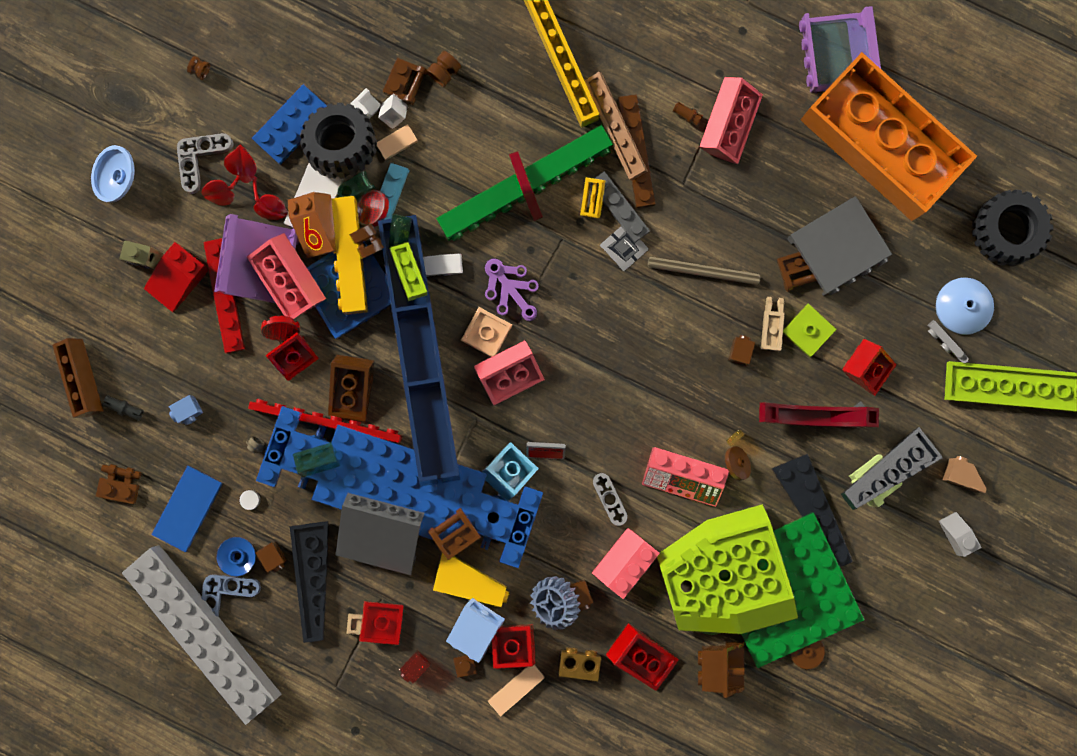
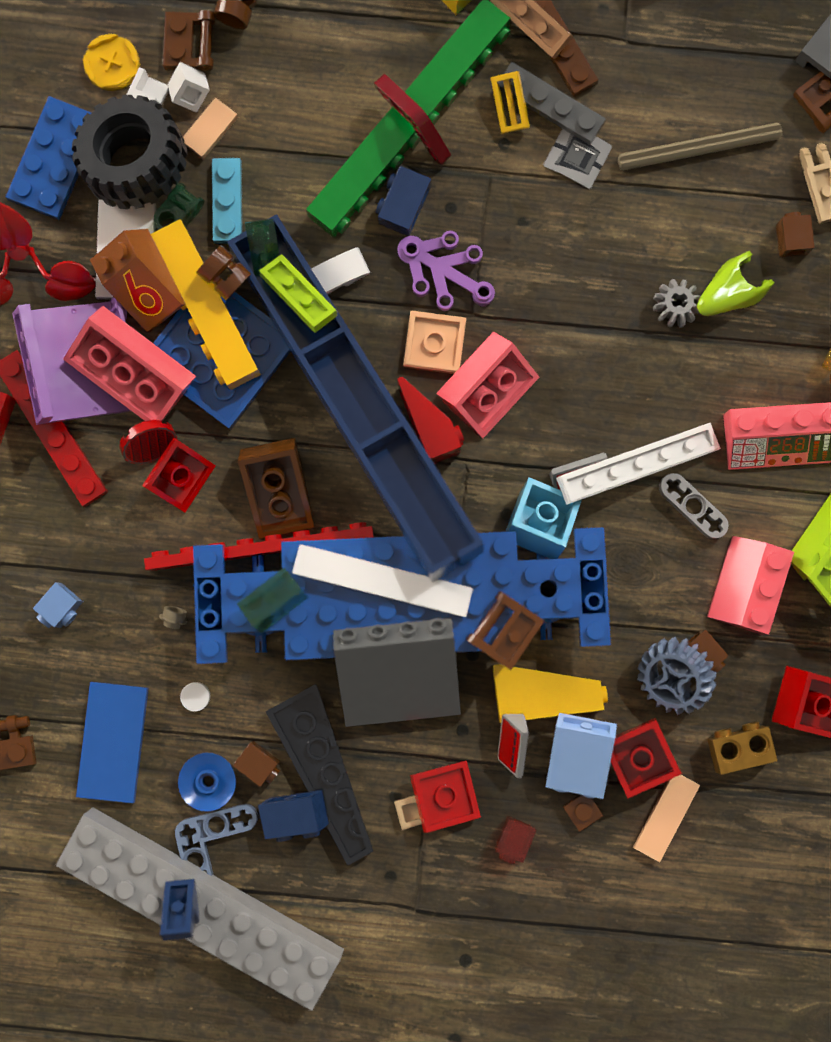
camera: 20 degrees left, 0 degrees up
tile [357,190,389,227] -> none
none -> yellow tile [83,34,140,91]
none -> dark blue slope [160,879,200,941]
none -> dark blue brick [258,790,329,842]
none -> white tile [292,544,473,617]
none -> dark blue brick [375,166,431,236]
none -> red slope [397,377,464,464]
none -> slope [497,714,528,778]
none -> white tile [556,423,721,505]
none -> light grey gear [653,279,701,328]
none -> lime animal [697,251,774,316]

